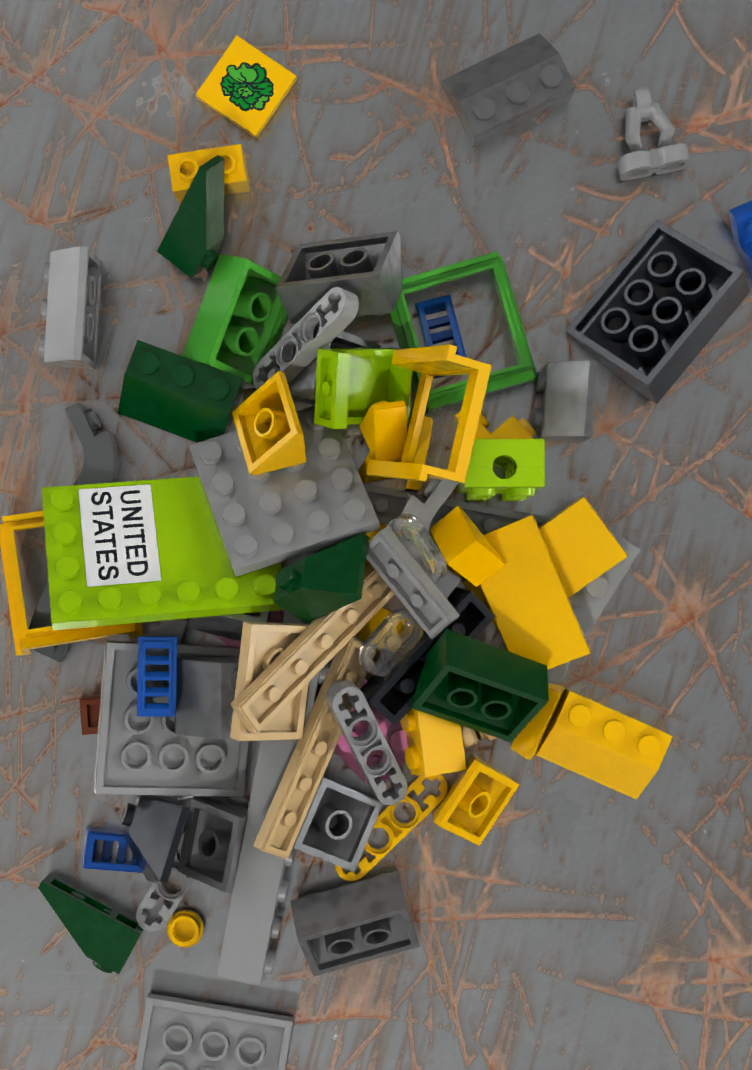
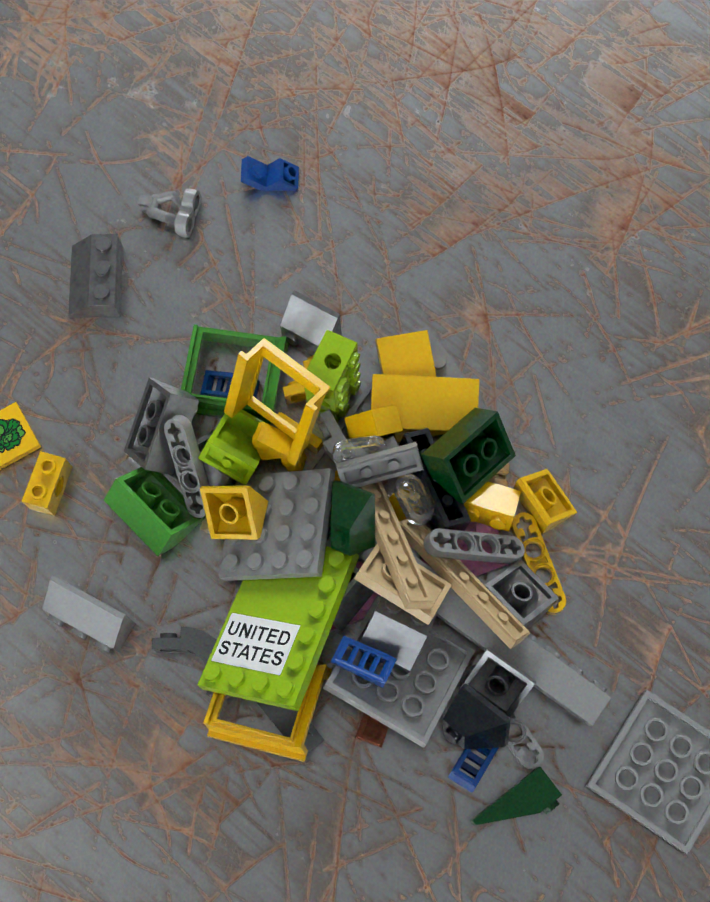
camera: 65 degrees left, 15 degrees down
dark green slope [118,340,246,443] -> none
dark green slope [157,155,224,278] -> none
yellow plate [167,909,204,947] -> none
flat silver slope [290,870,420,976] -> none
yellow slope [510,683,566,760] -> none
yellow slope [535,688,673,800] -> none
black slope [565,219,751,404] -> none

